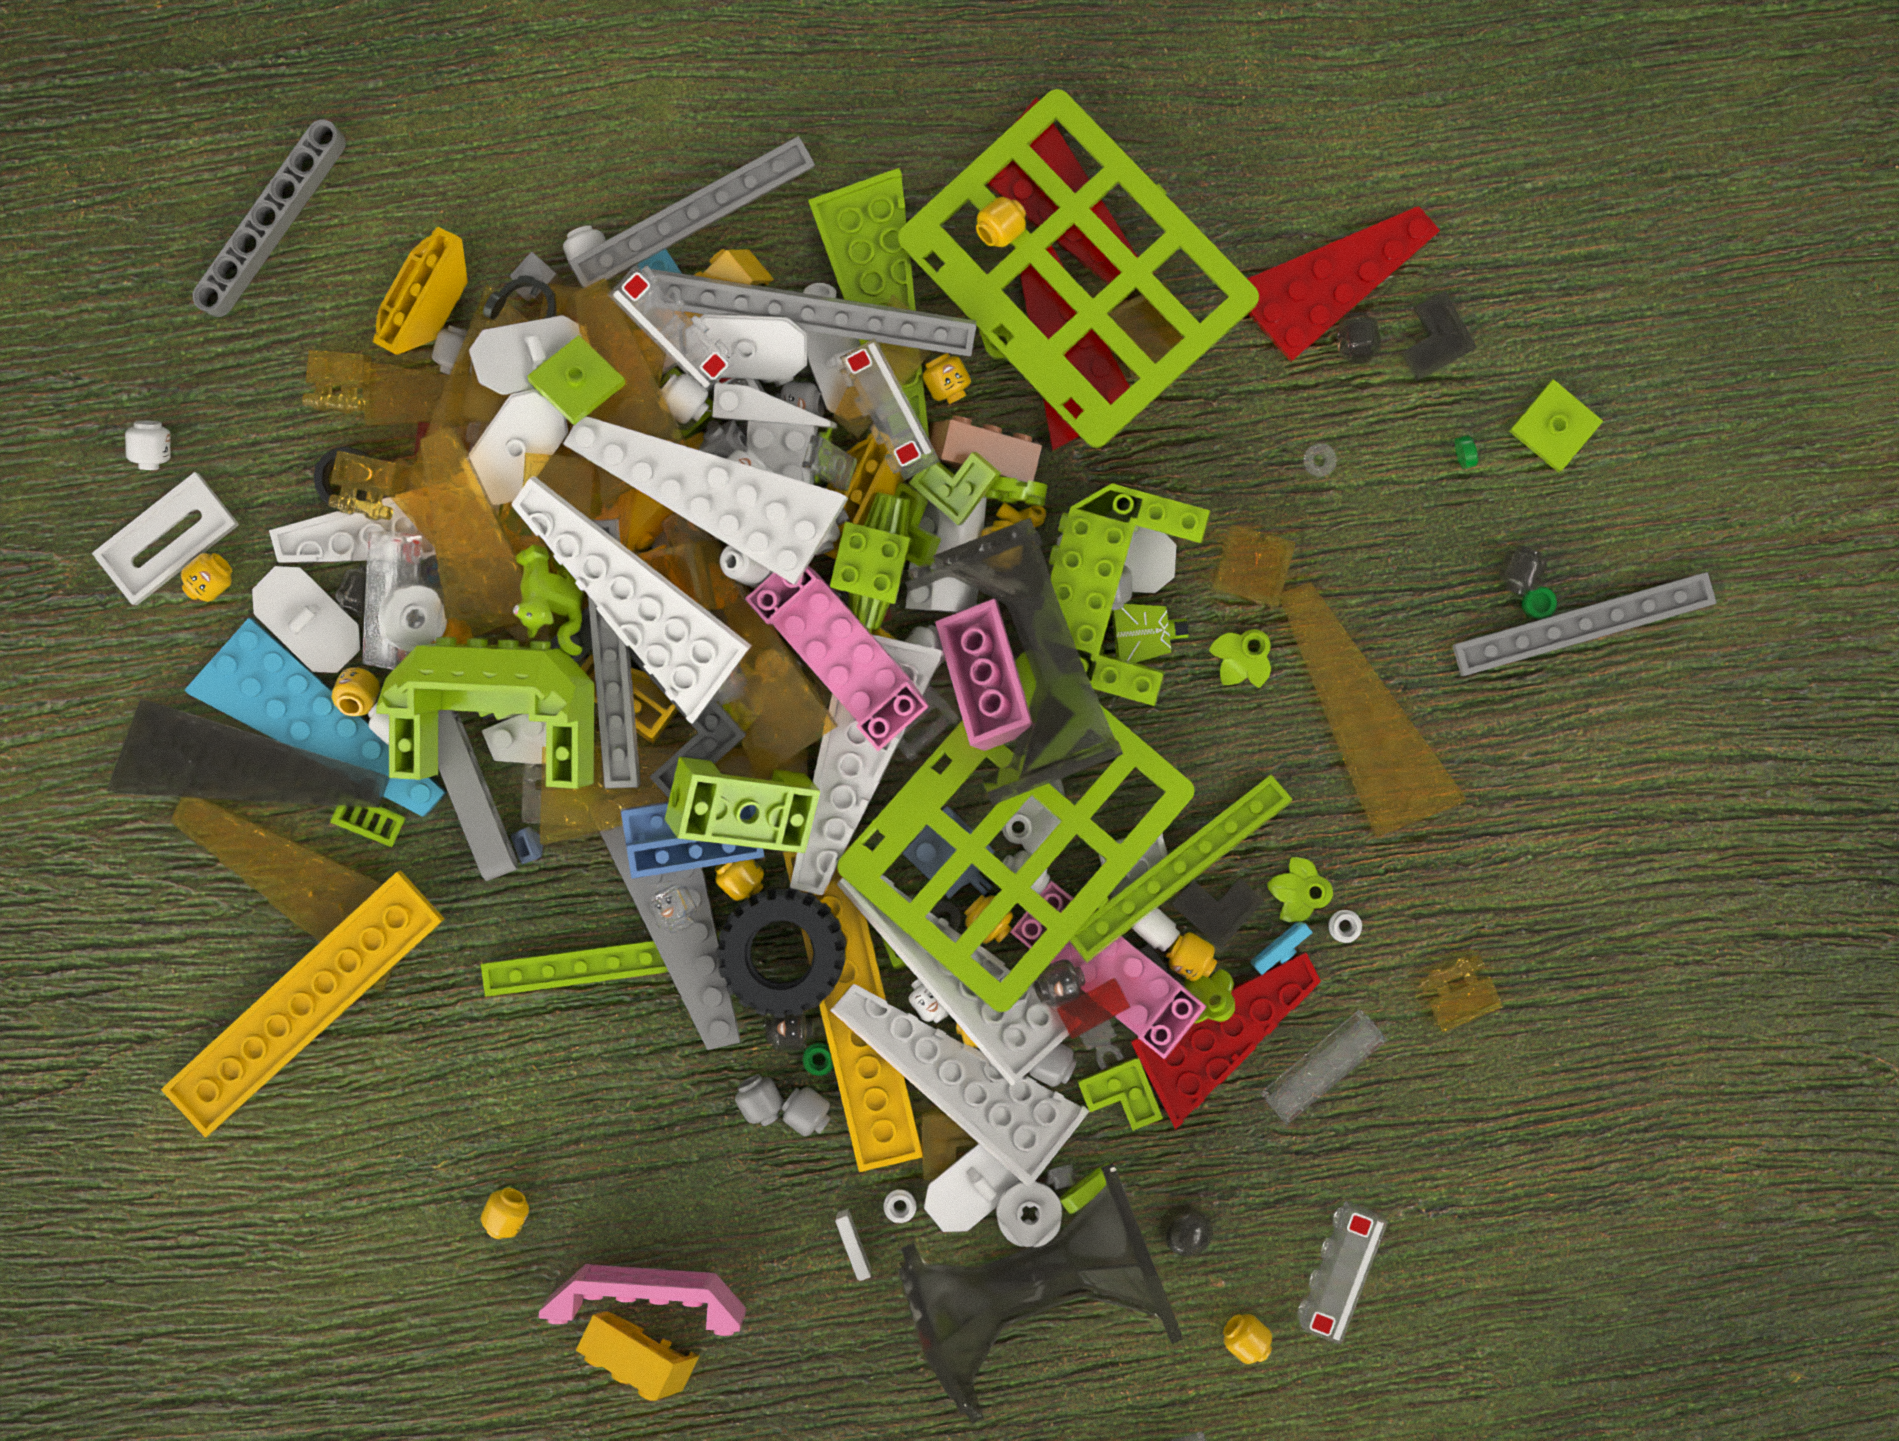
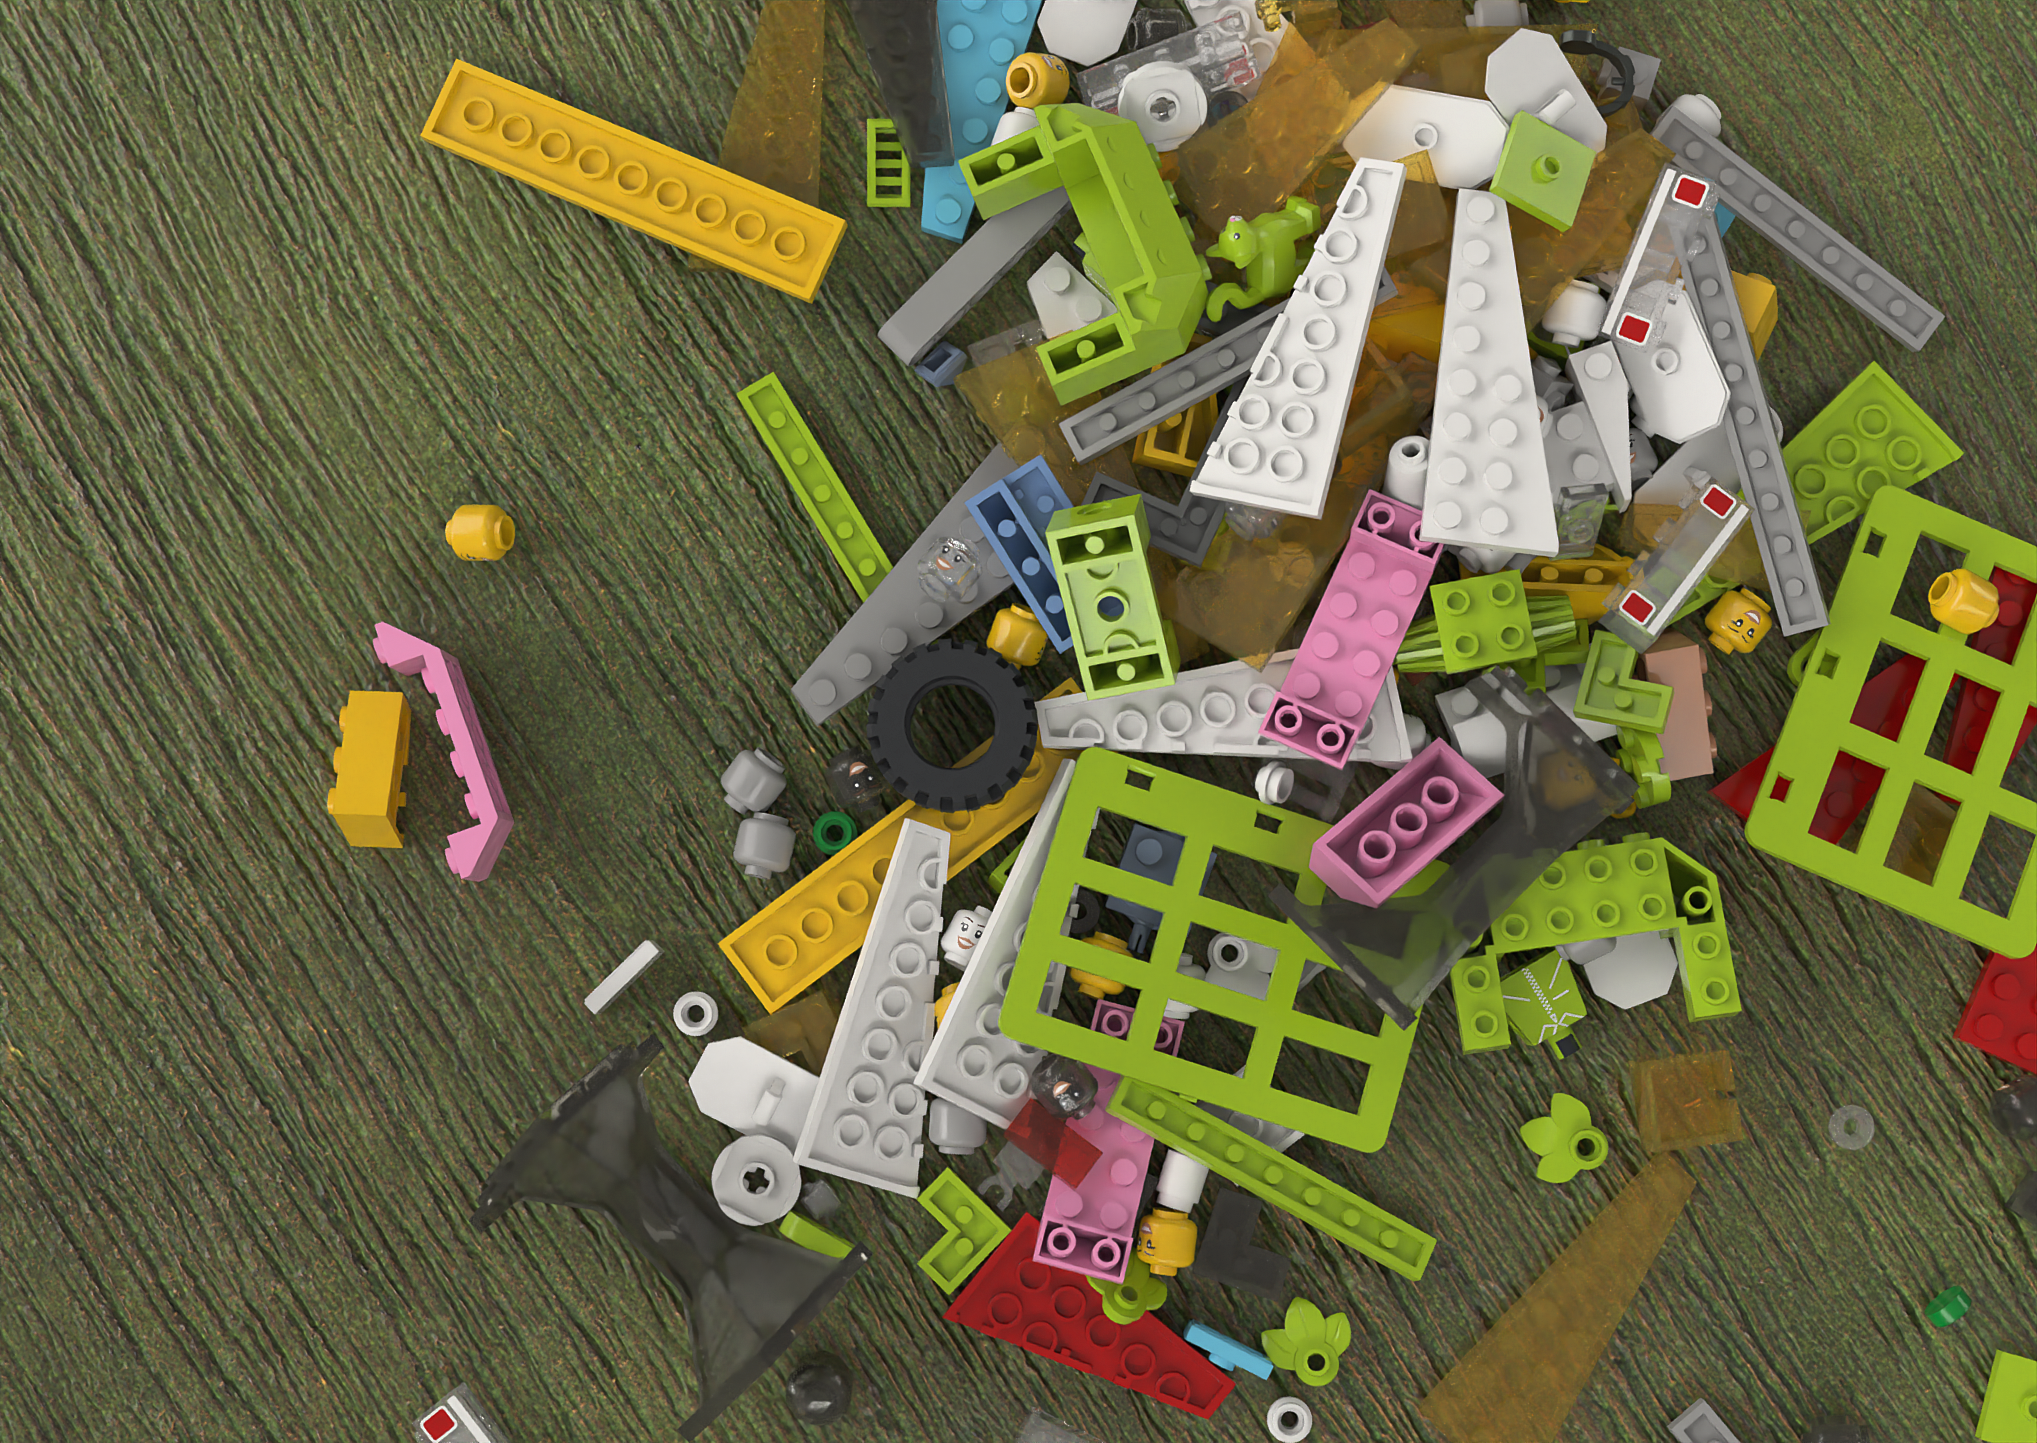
camera: 65 degrees right, 5 degrees down
none -> white plate [1255,760,1294,805]

